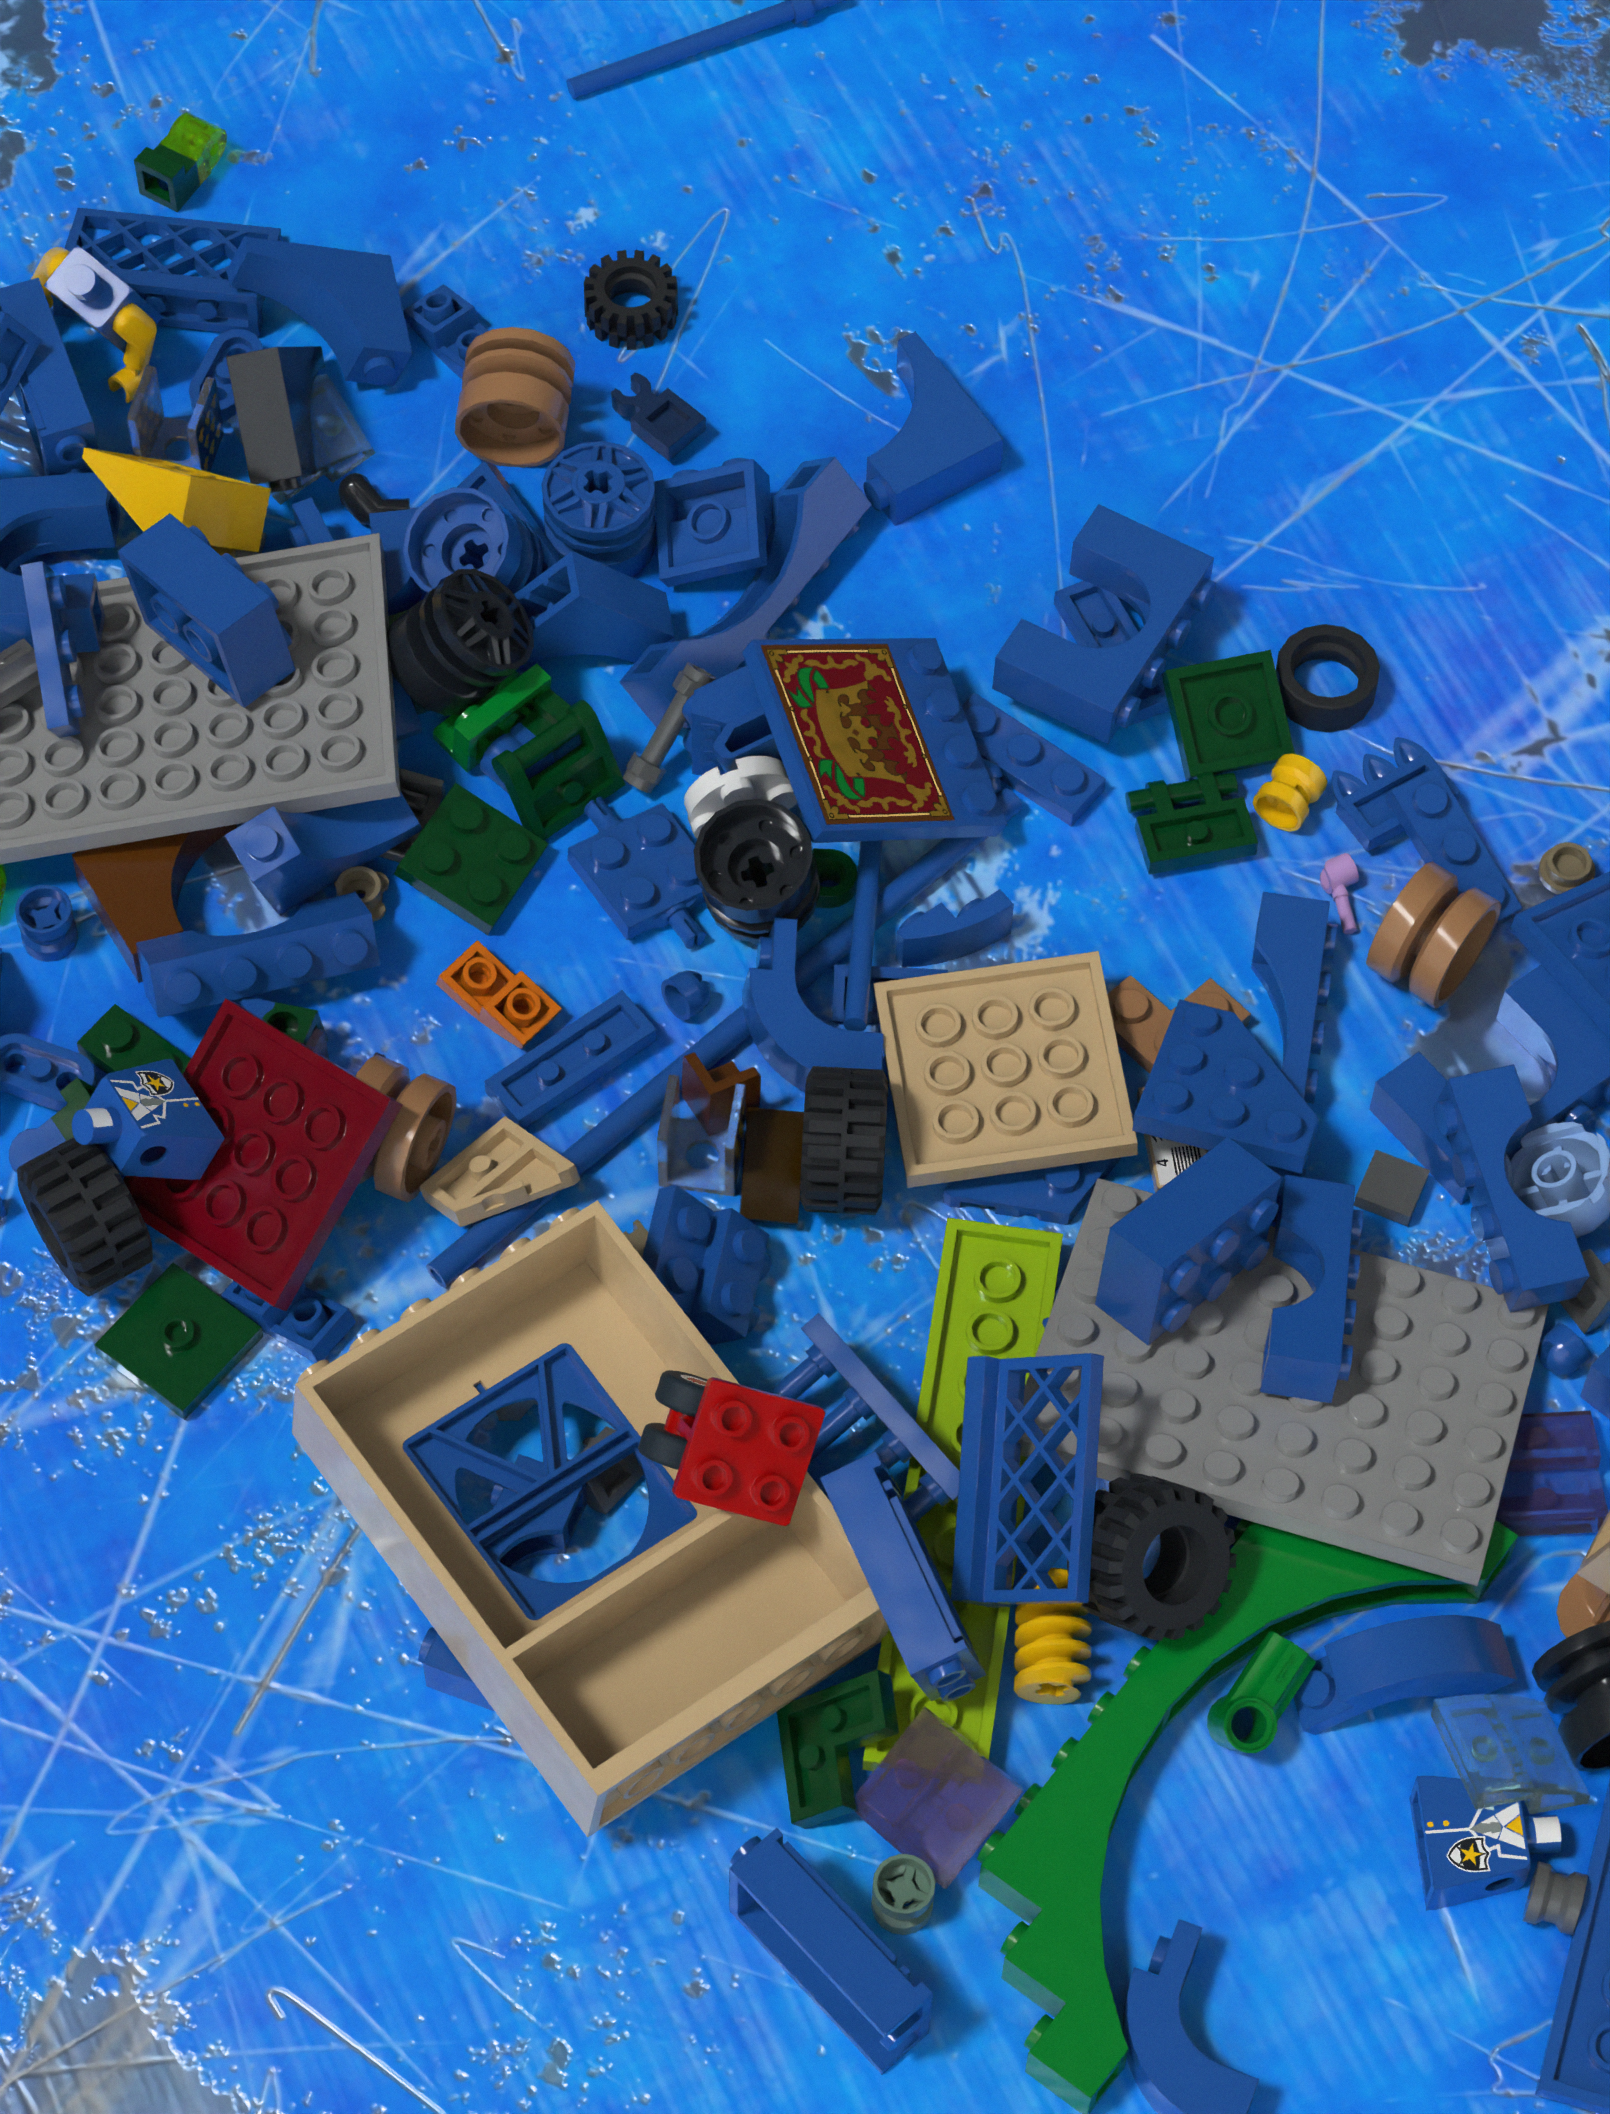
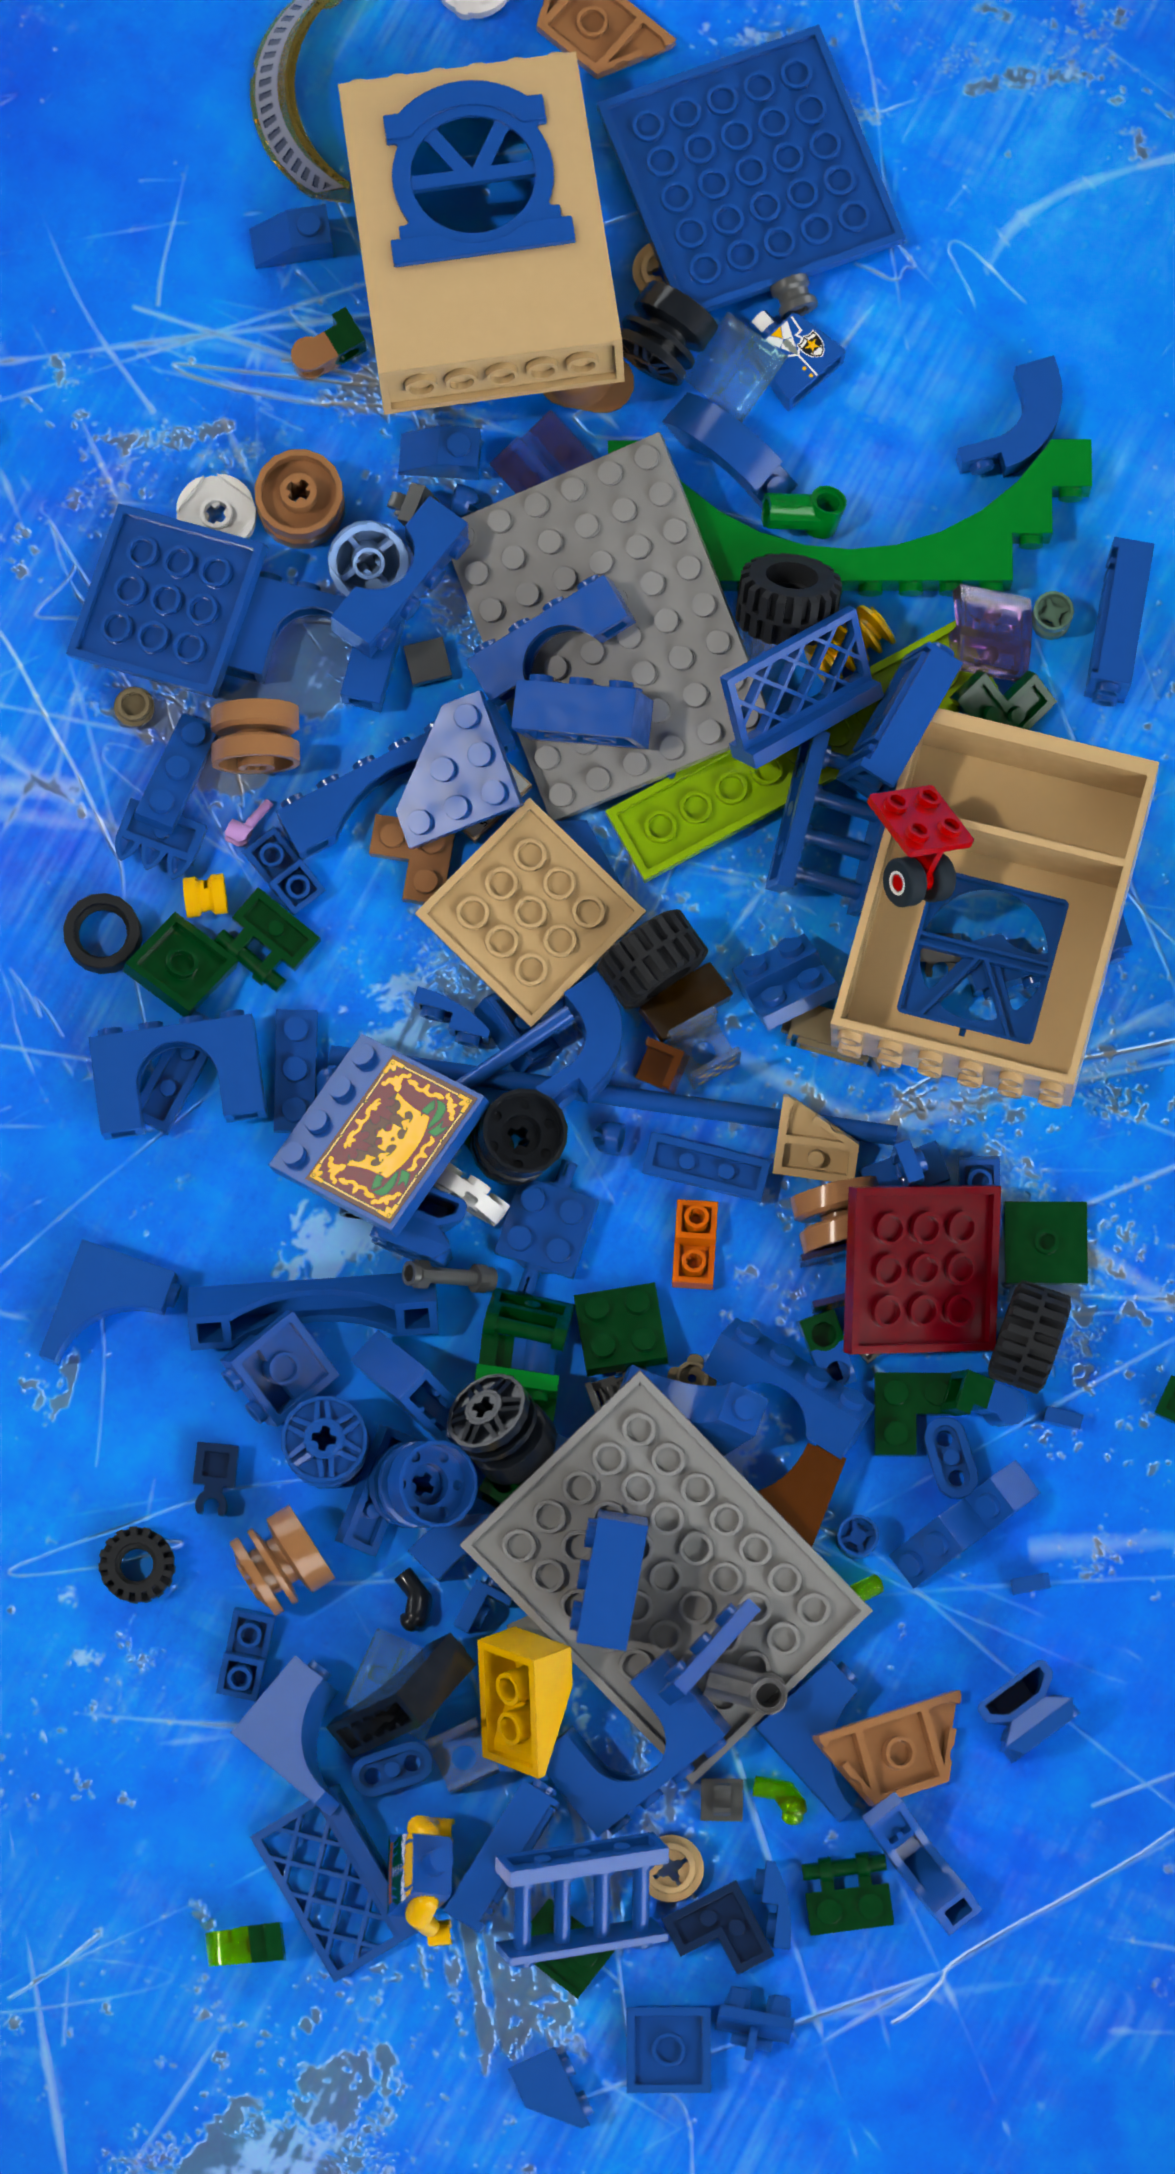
camera: 125 degrees left, 20 degrees up
blue torso [72,1059,225,1180] -> none
none -> blue slope [241,826,326,915]
none -> blue bracket [859,1139,951,1186]

